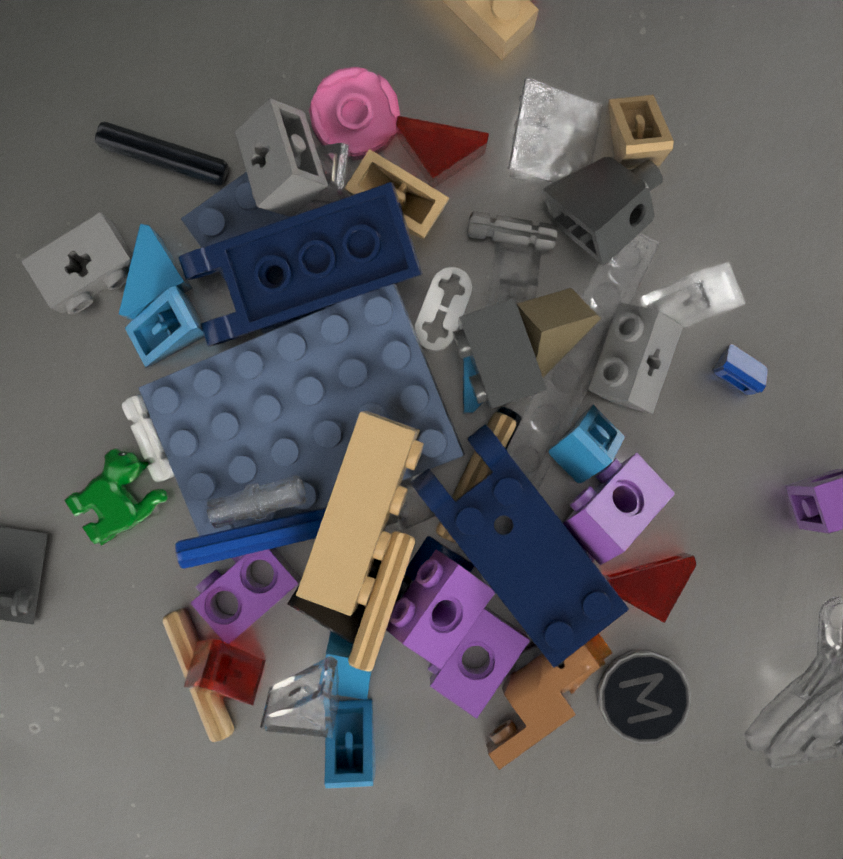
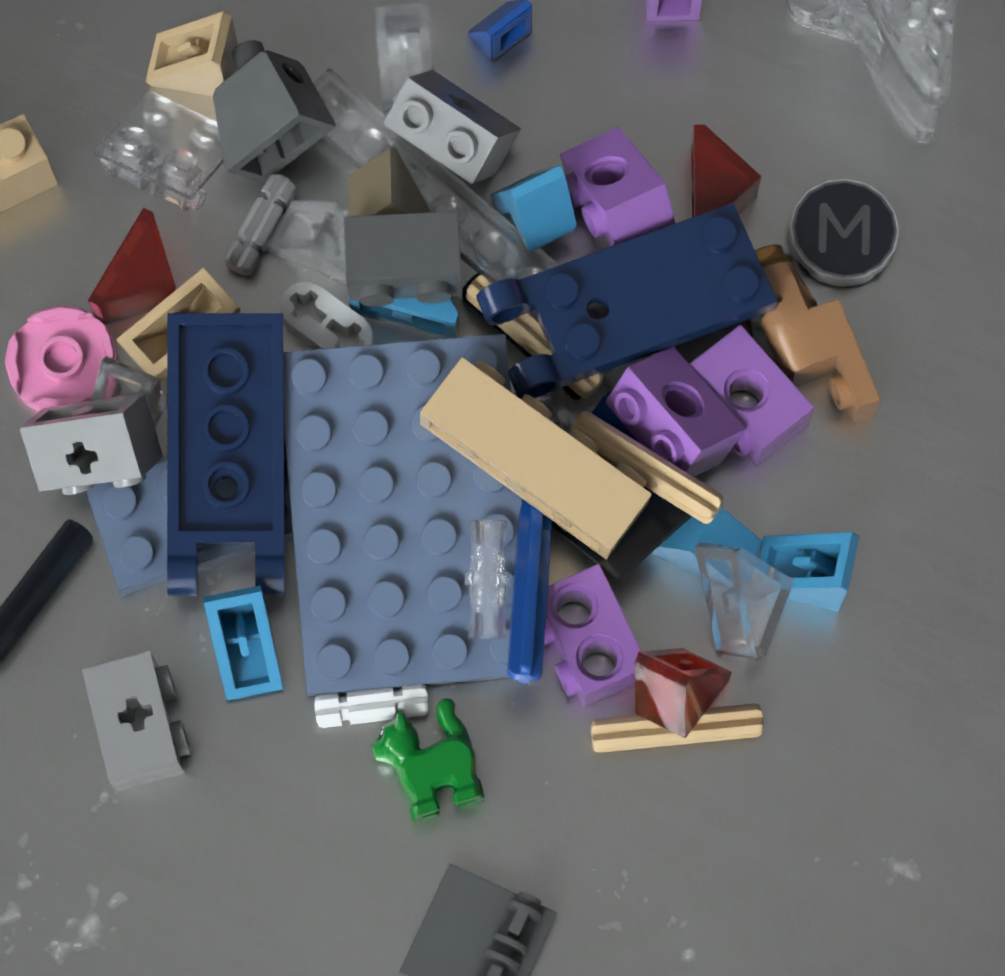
camera: 75 degrees left, 15 degrees down
dark azure slope [119,224,192,320] -> none

